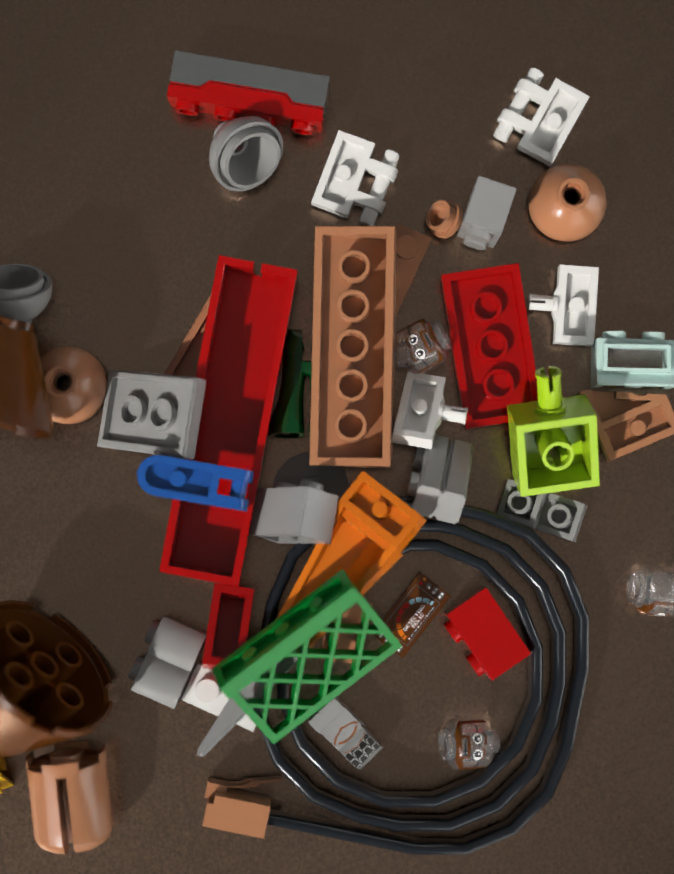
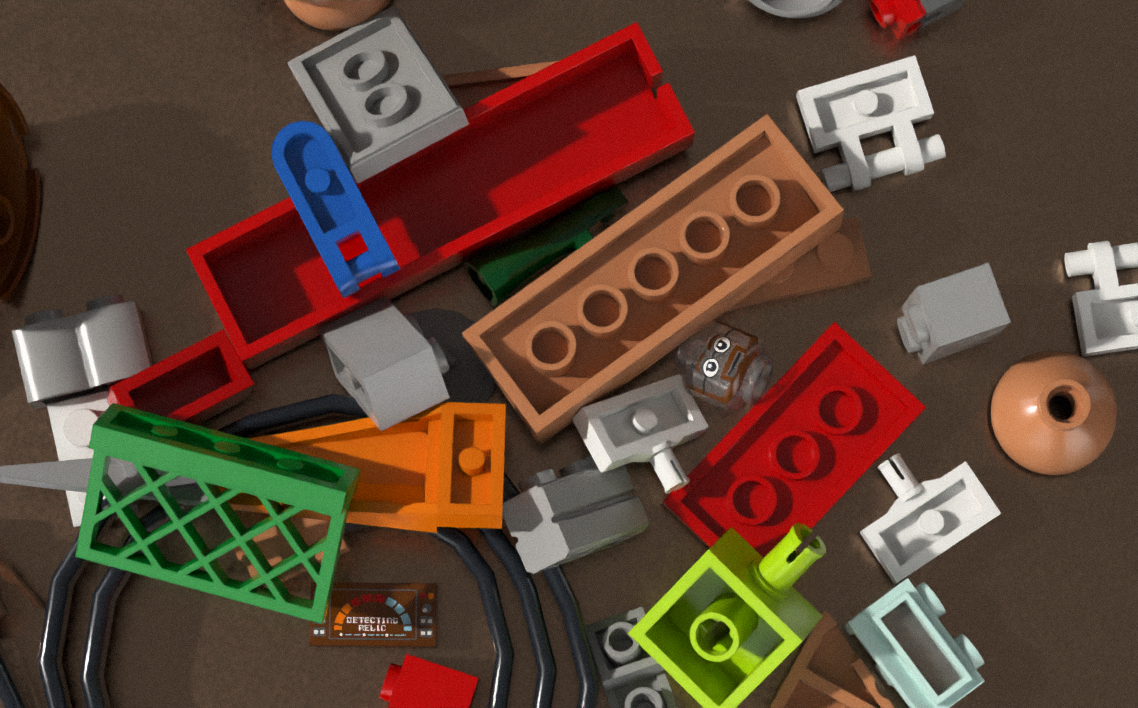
camera: 55 degrees right, 5 degrees down
light grey leg [308,697,383,770] -> none
nougat plate [426,200,463,239] -> none

